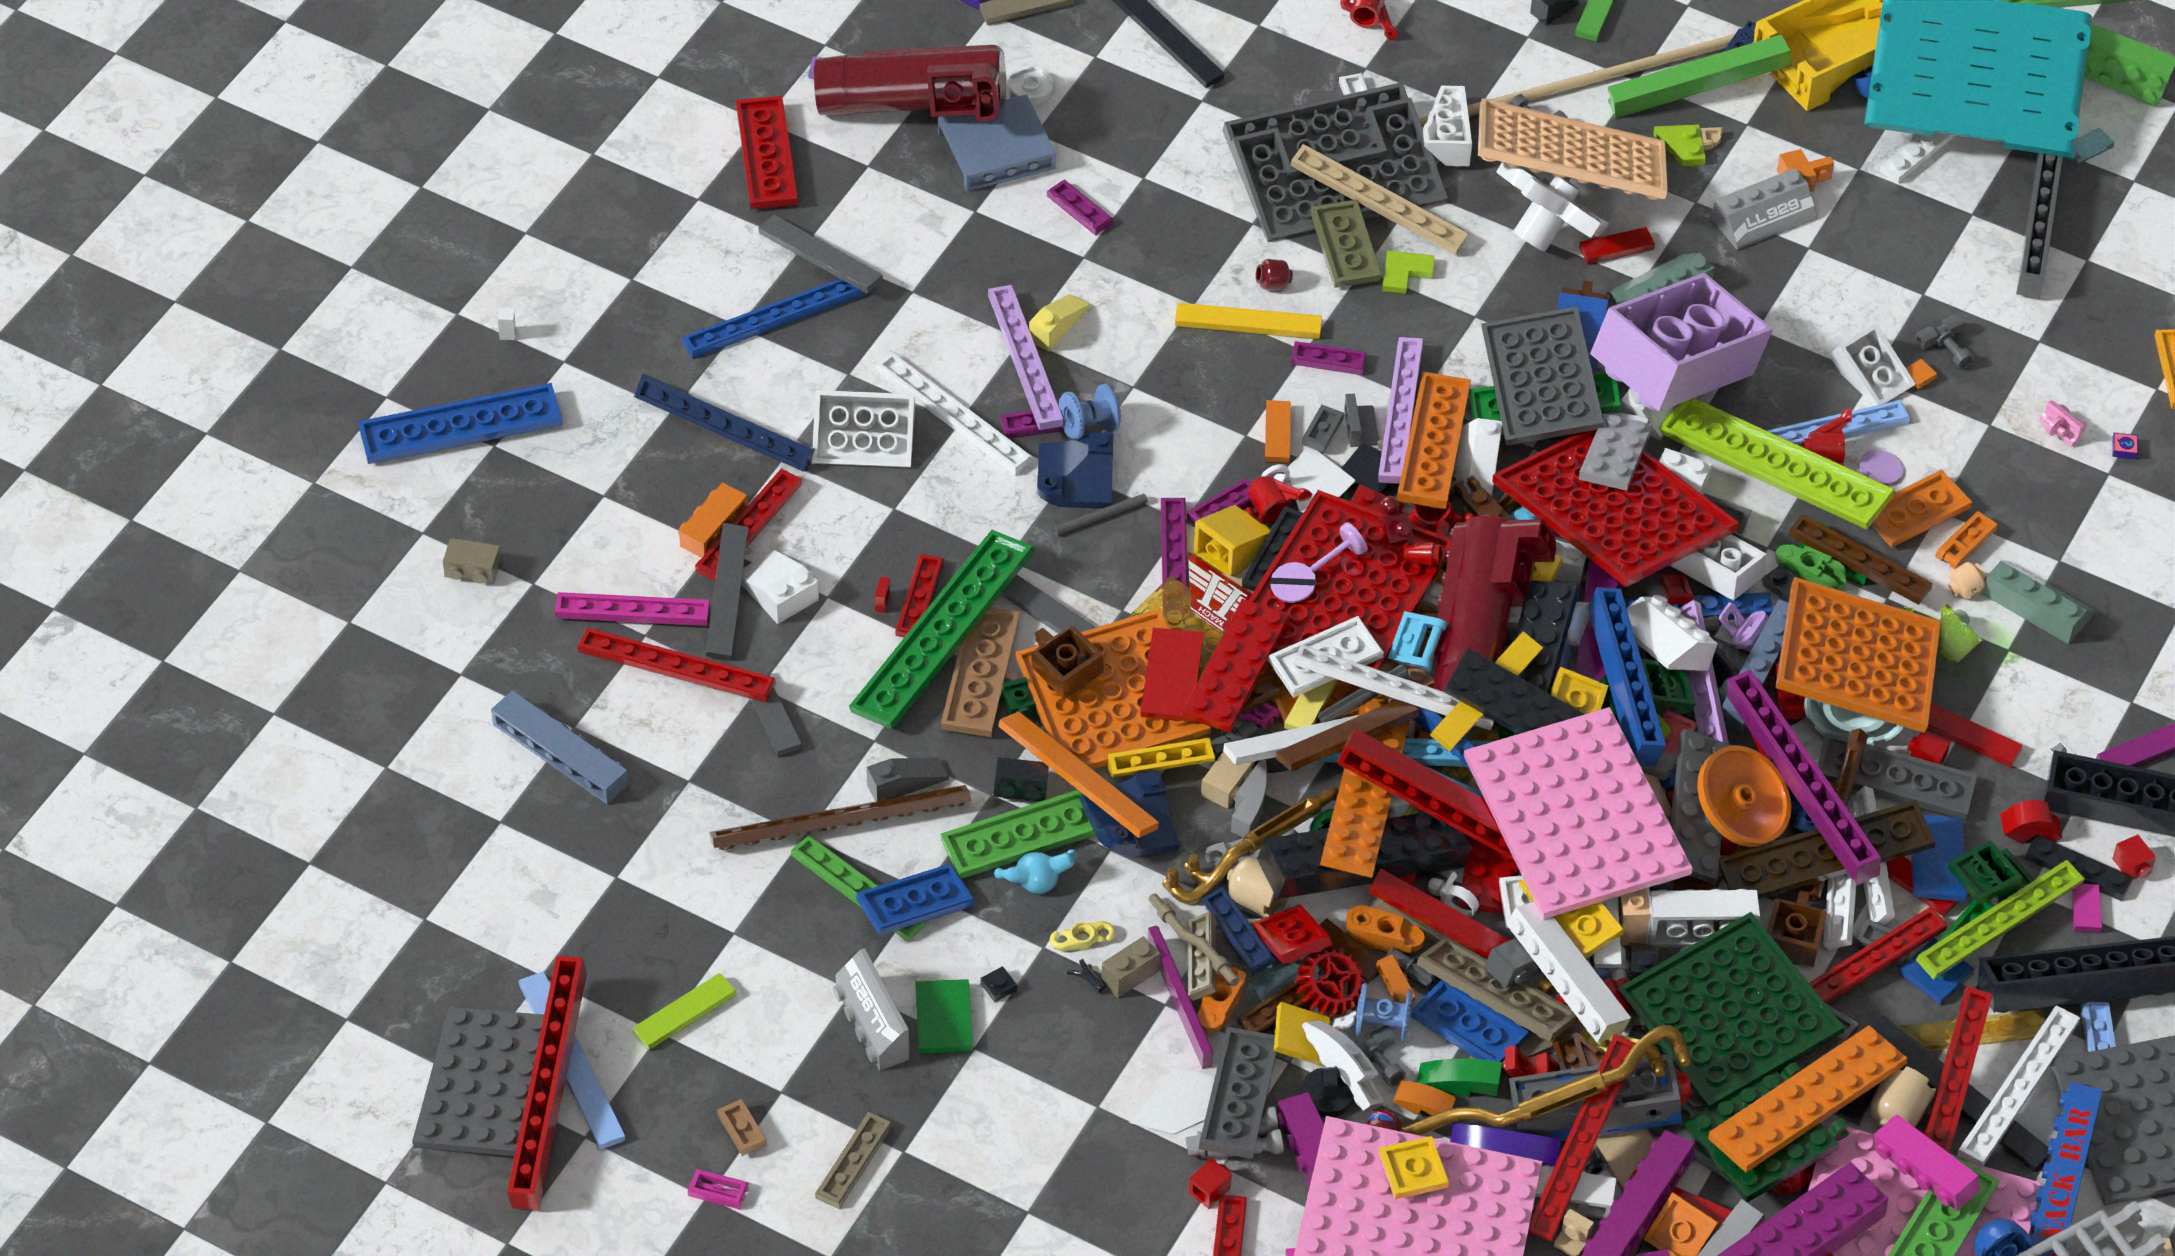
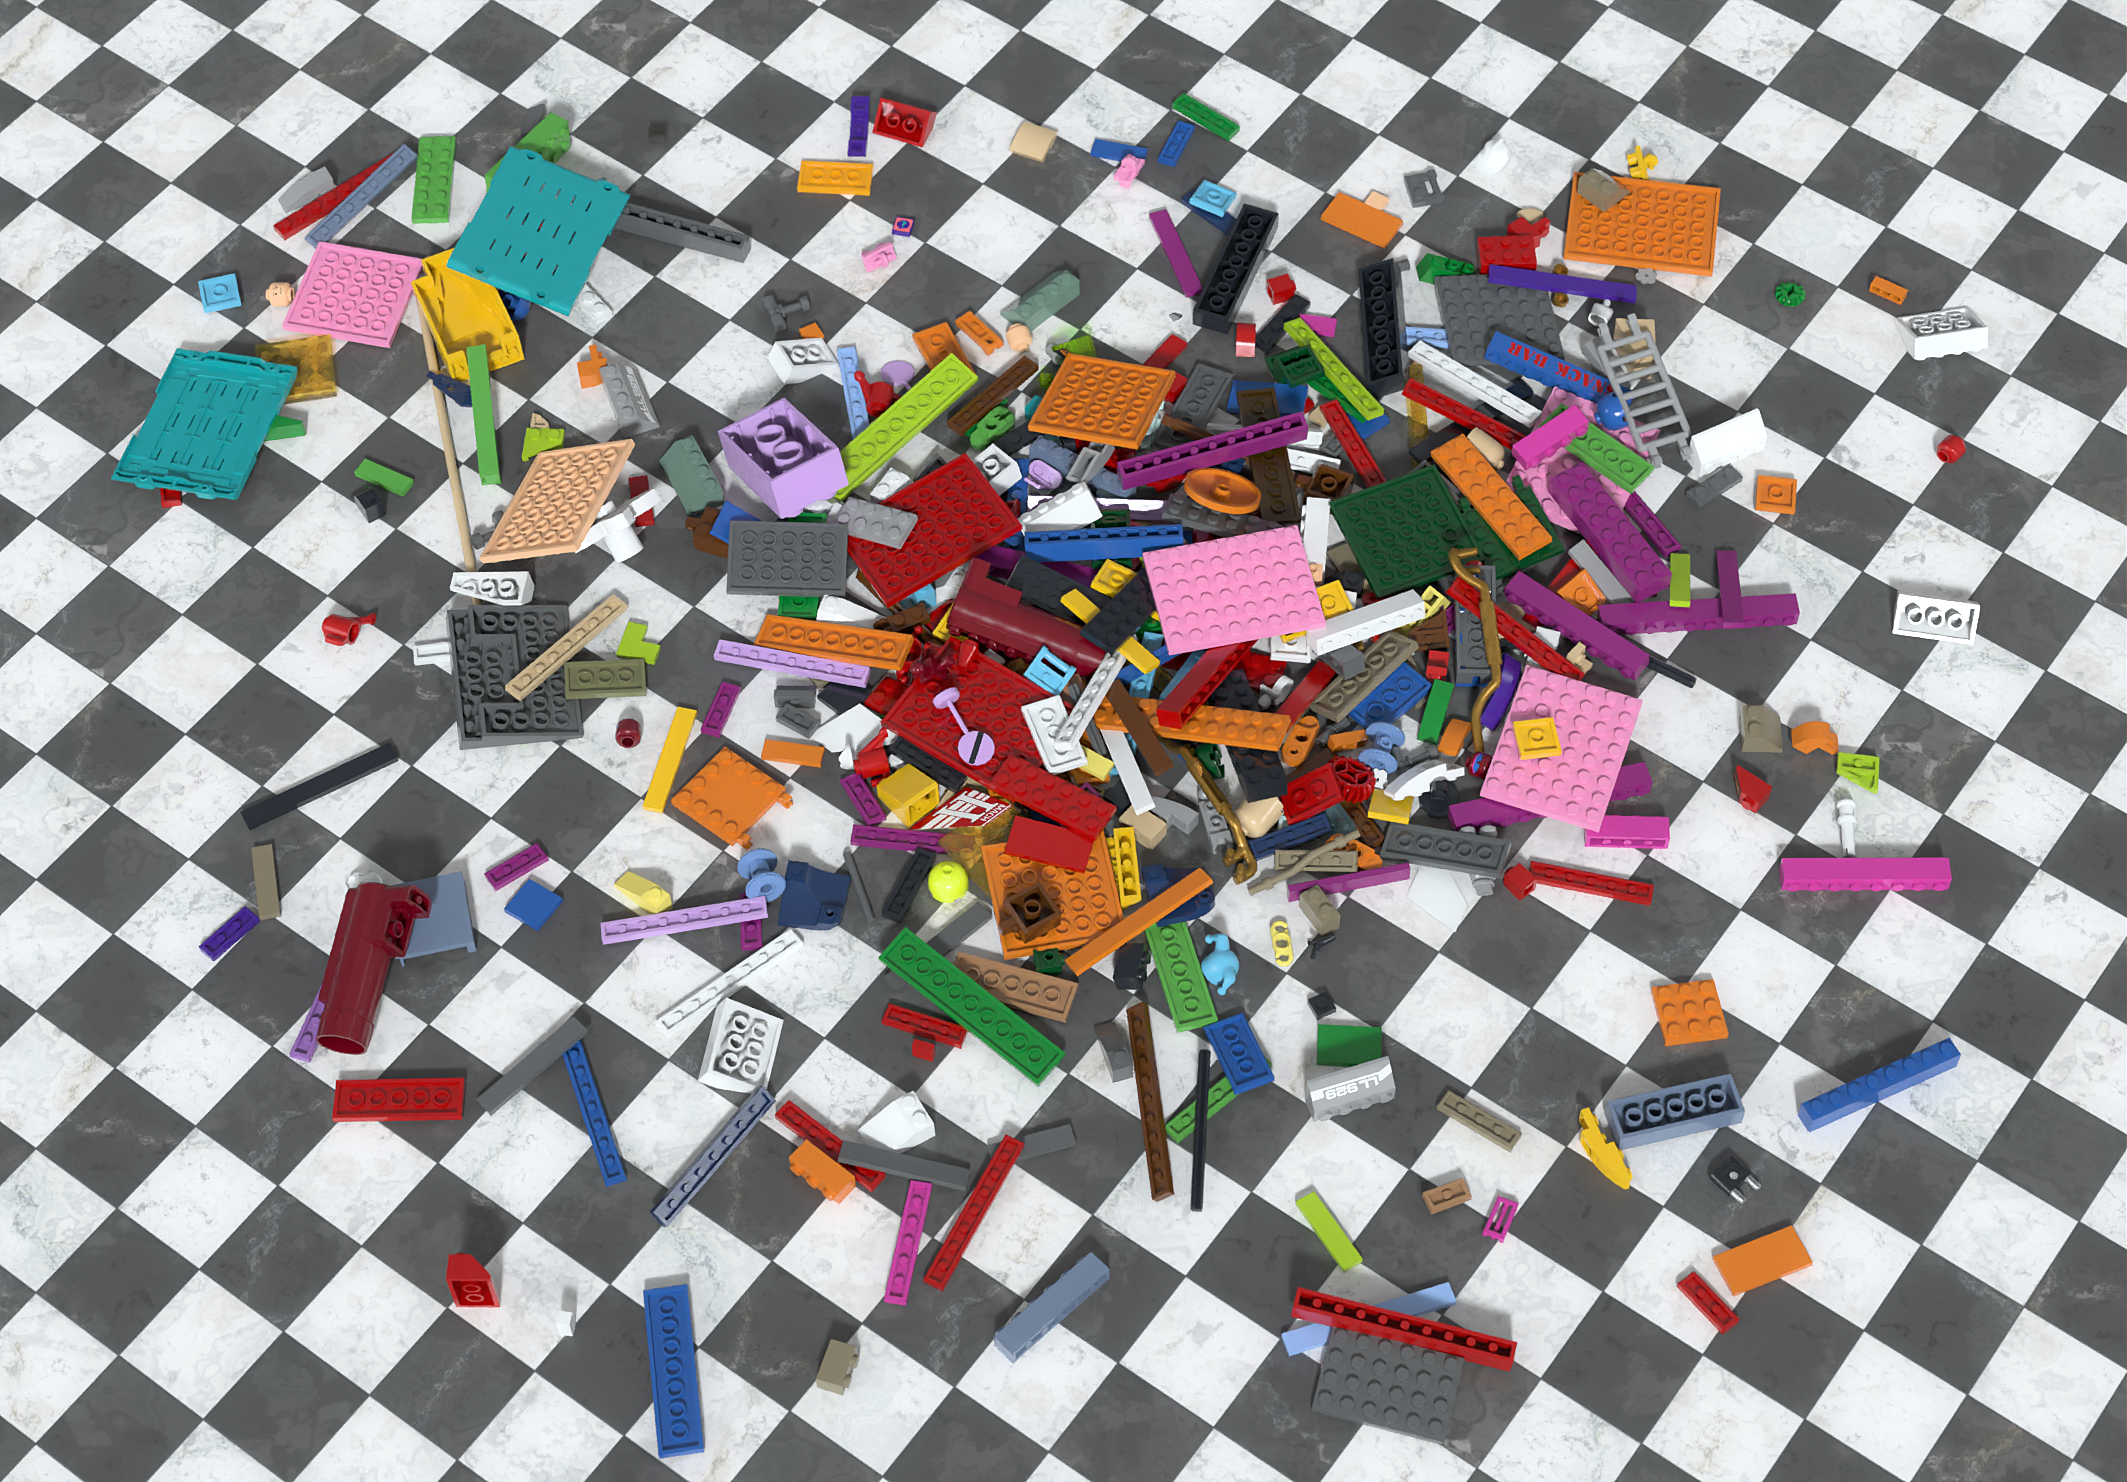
camera: 80 degrees left, 5 degrees up
none -> red slope [446,1252,501,1307]
none -> blue tile [504,879,563,931]
none -> orange plate [671,747,793,850]
none -> black plate [882,847,936,924]
none -> neon yellow cylinder [928,861,969,903]
none -> light grey slope [1066,442,1115,484]
none -> black axle [1190,1049,1211,1212]

